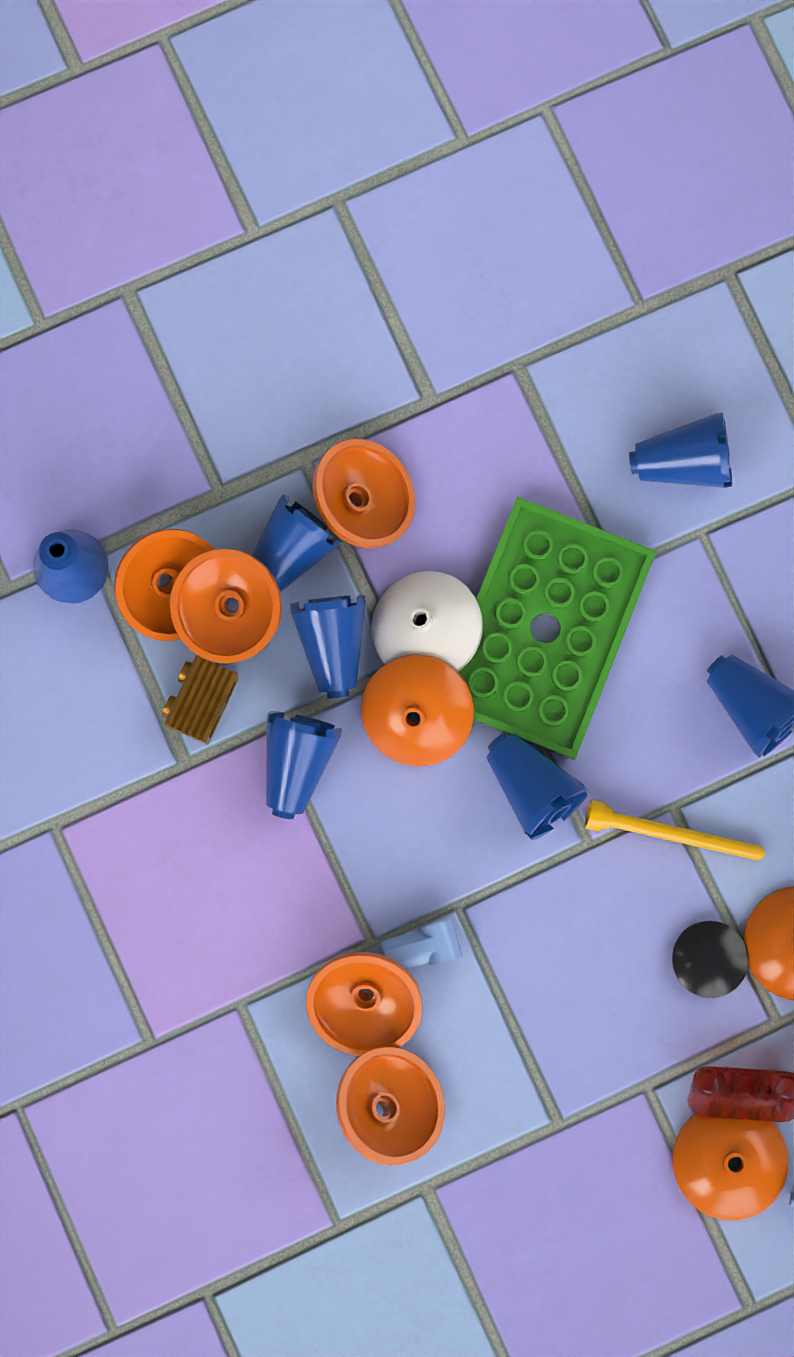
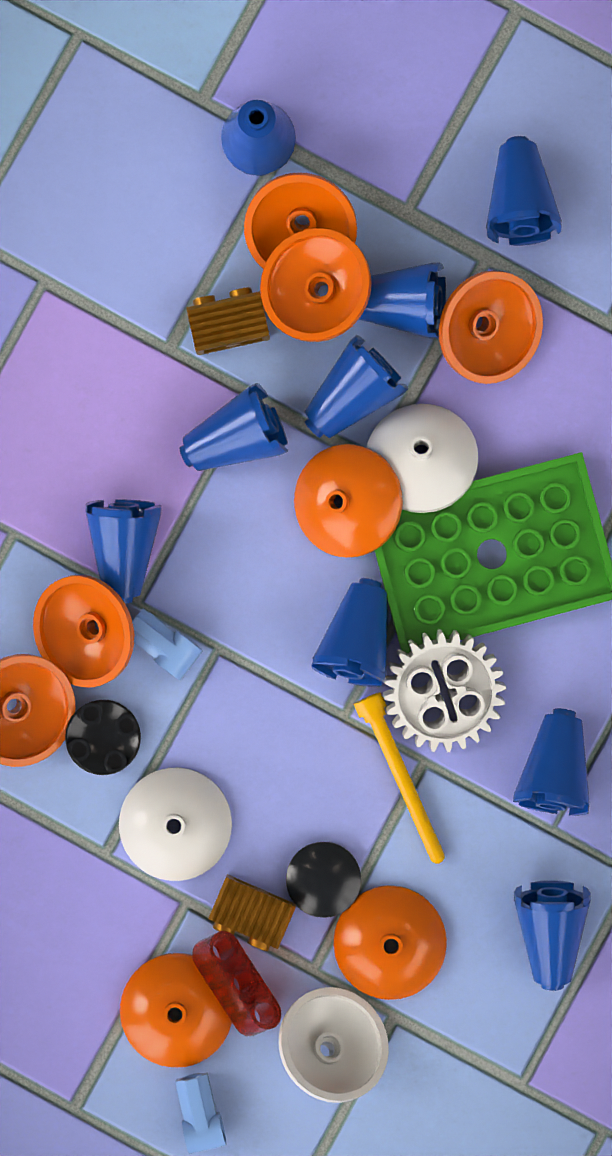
camera: 55 degrees right, 5 degrees up
none -> black dish [65,700,141,775]
none -> blue cone [85,499,162,604]
none -> white dish [119,767,232,881]
none -> pearl gold brick [208,874,296,952]
none -> white gear [382,629,506,752]
none -> blue cone [486,136,562,246]

